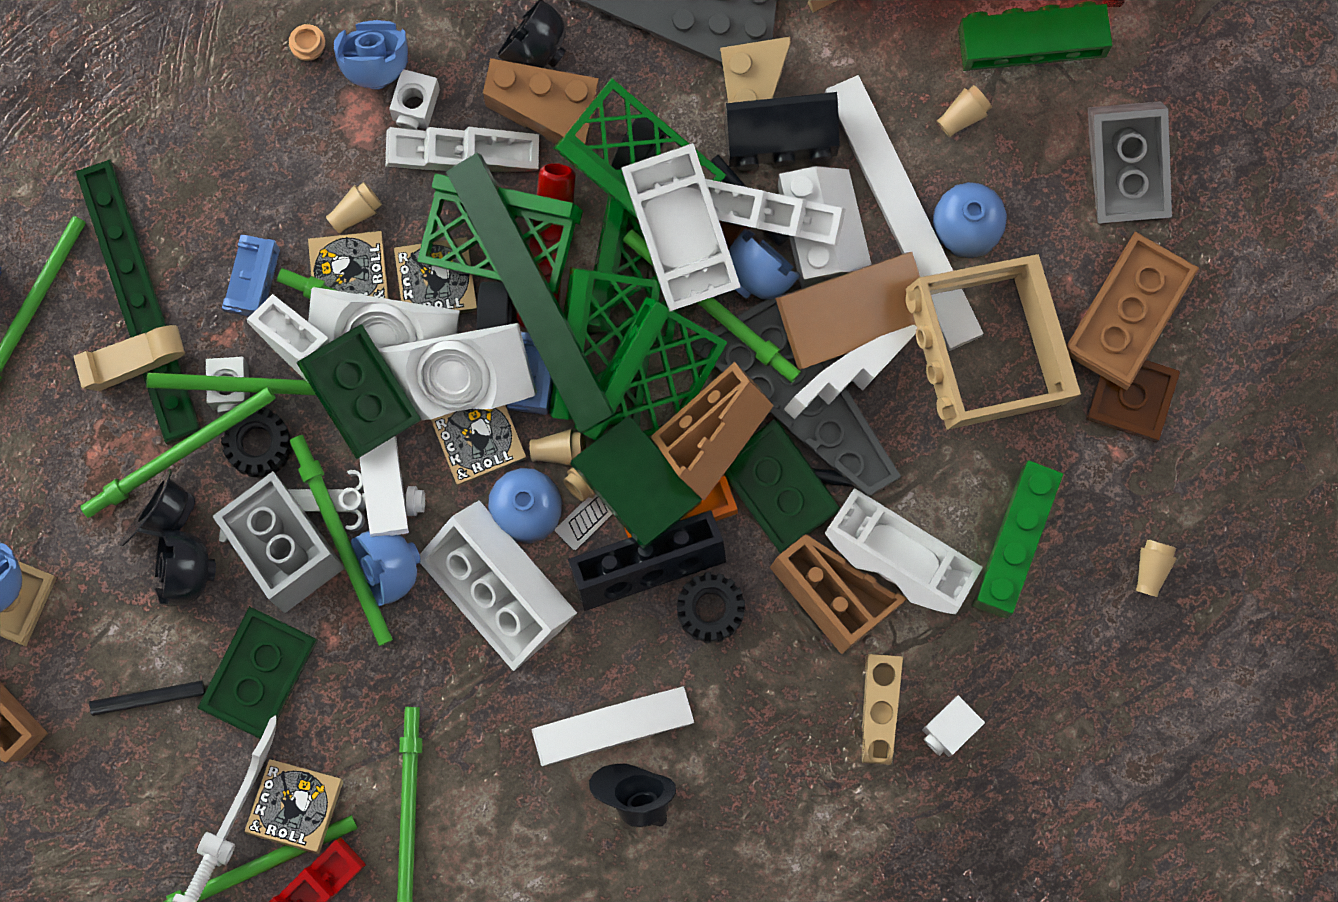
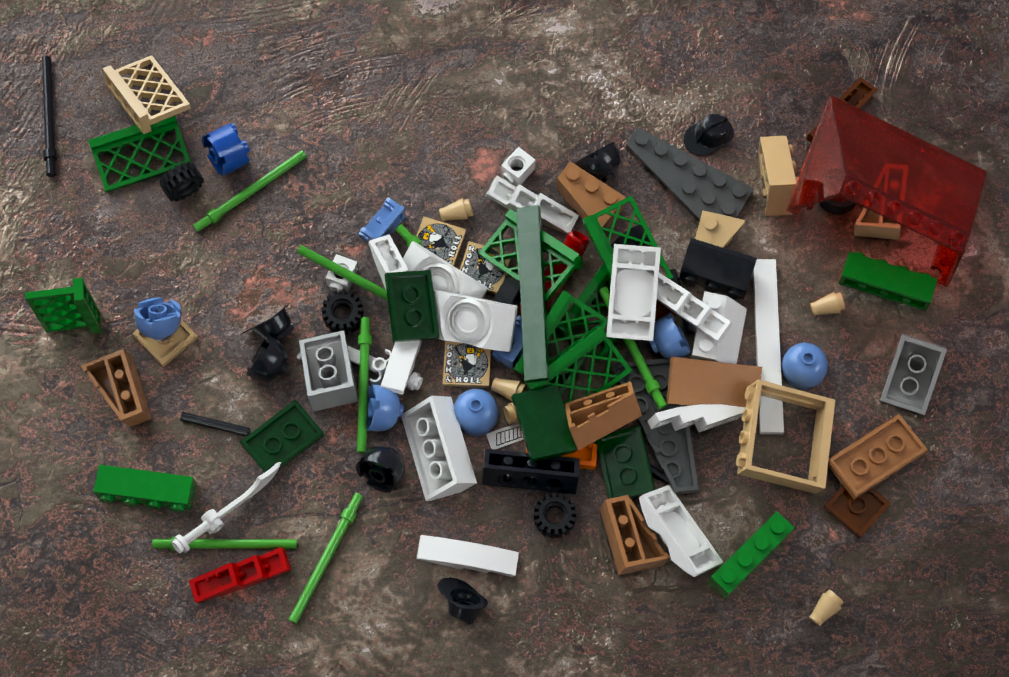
camera: 25 degrees right, 10 degrees down
tan leg [73,325,185,391] -> none
dark green tile [75,160,201,445] -> none
bright green bar [80,386,276,518] -> none
tile [244,759,343,854] -> none
light nougat plate [289,24,326,61] -> none
medium blue cylinder [334,20,408,89] -> none
tan leg [862,654,903,765] -> none
white brick [922,695,985,757] -> none
none -> green brick [93,464,196,512]
none -> black cylinder [356,446,405,492]

